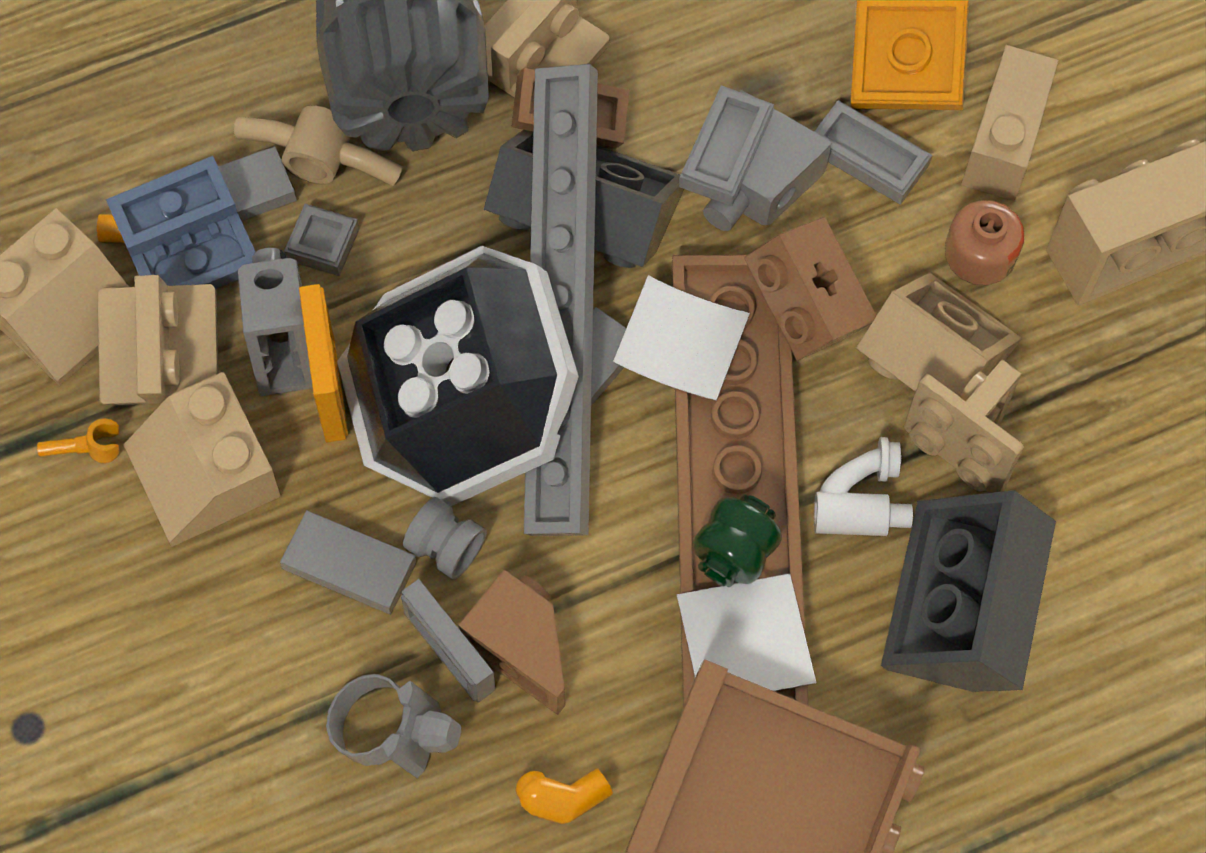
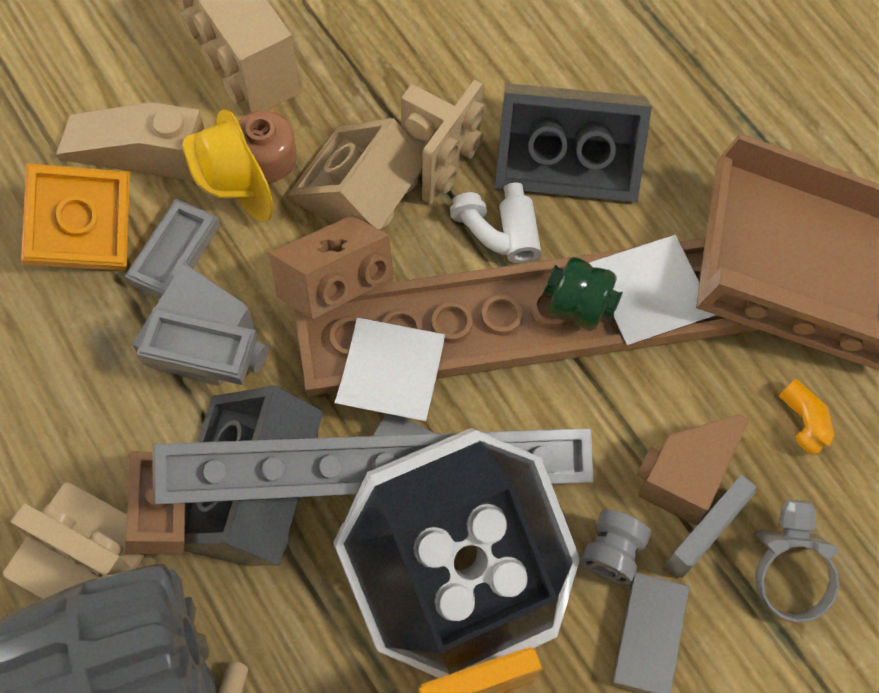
camera: 100 degrees left, 0 degrees up
none -> yellow piece [182,109,273,222]

